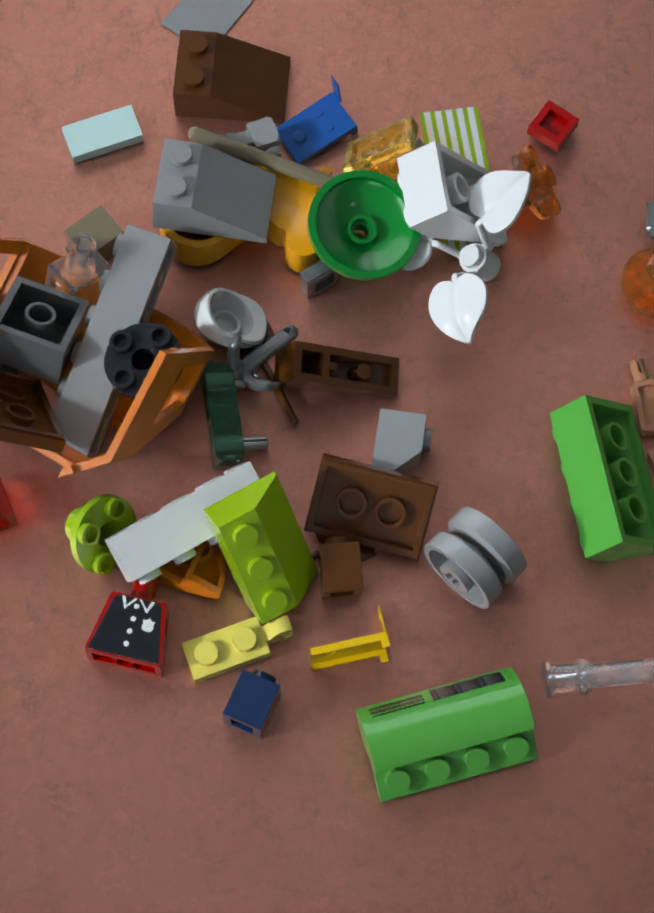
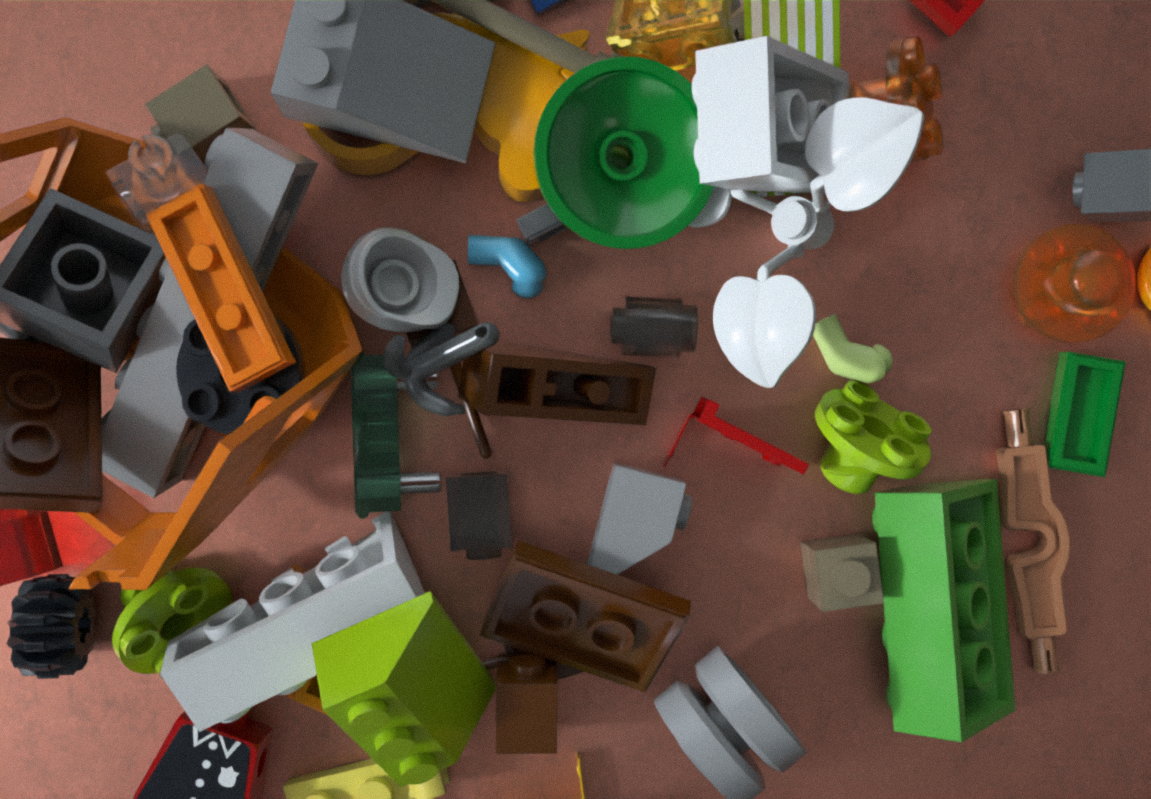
camera: 10 degrees right, 20 degrees up
none -> black gear [6,574,97,679]
none -> orange tile [146,183,296,392]
none -> clear smoke brick [446,470,514,560]
none -> medium azure arm [468,235,547,298]
none -> clear smoke brick [610,296,698,358]
none -> red piece [662,396,809,475]
none -> dark tan brick [800,533,884,612]
none -> yellowish green arm [813,314,893,383]
none -> lime plate [815,380,932,494]

